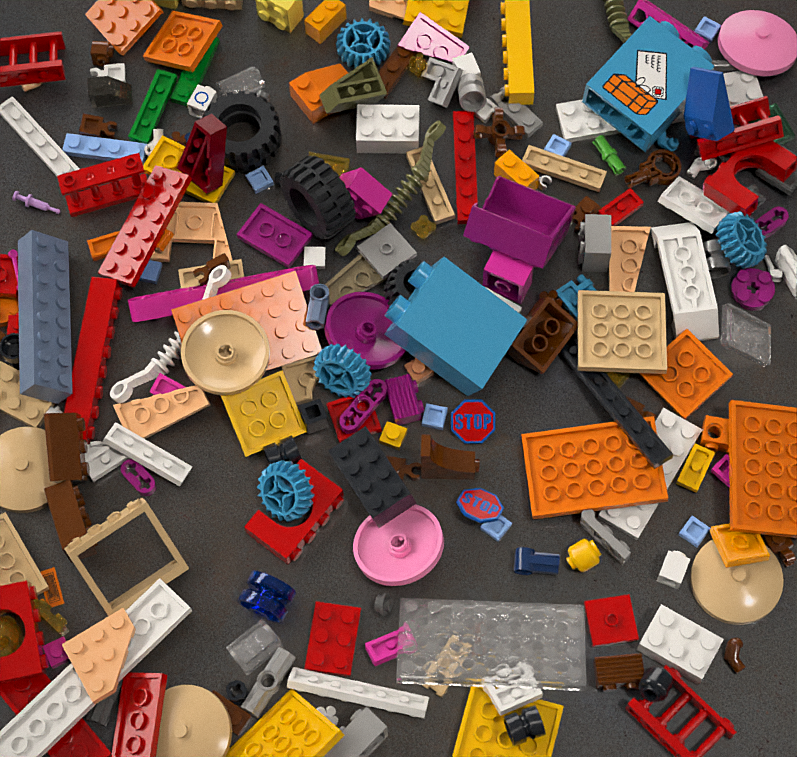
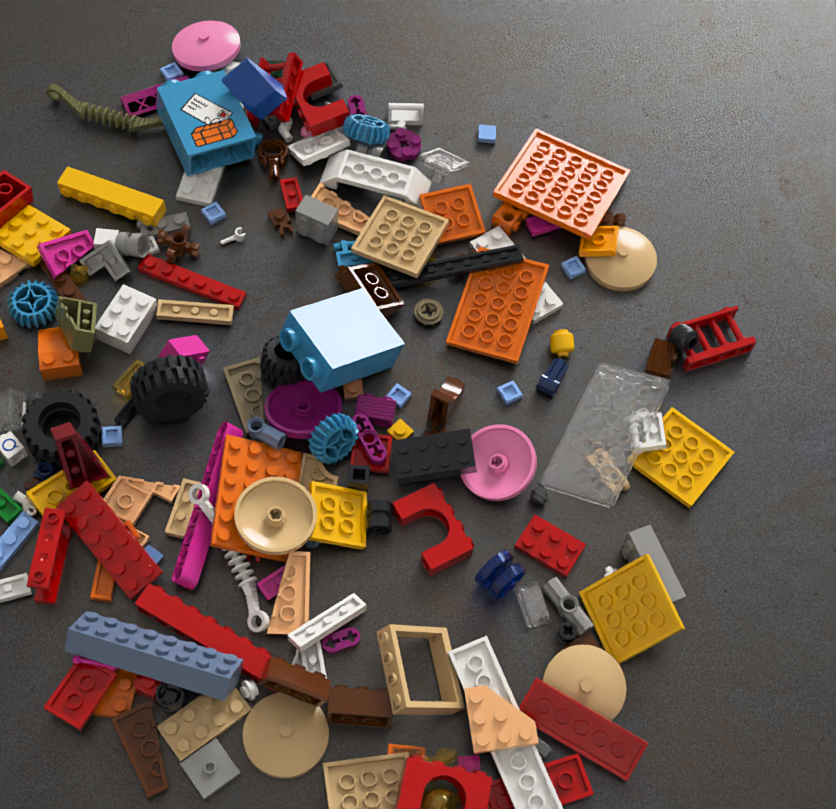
camera: 75 degrees left, 5 degrees down
lavender piece [12,191,60,214] -> none
reddish brown plate [193,253,231,286] -> none
magenta plate [237,203,313,268] -> none
dark azure gear [257,461,315,522] -> none
white plate [287,667,429,718] -> none
white tile [304,247,326,269] -> none
olive piece [335,121,446,256] -> none
light grey plate [357,223,417,280] -> none
dark pink plate [365,626,417,666] -> none
clear yellow plate [411,215,436,238] -> none
piece [451,399,495,443] -> none
piece [456,488,504,523] -> none
magenta piece [463,176,576,269] -> none
dark pink brick [483,250,534,304] -> none
light orange brick [494,149,539,190] -> none
black wheel [503,705,546,746] -> none
tan plate [522,145,607,192] -> none
light grey plate [580,509,631,565] -> none
red plate [584,594,639,648] -> none
bright green pin [592,135,626,176] -> none
white brick [637,604,724,685] -> none
white brick [657,550,690,589] -> none
yellow plate [676,443,715,493] -> none
reddish brown arm [724,637,746,674] -> none
none -> dark tan gear [414,299,444,326]

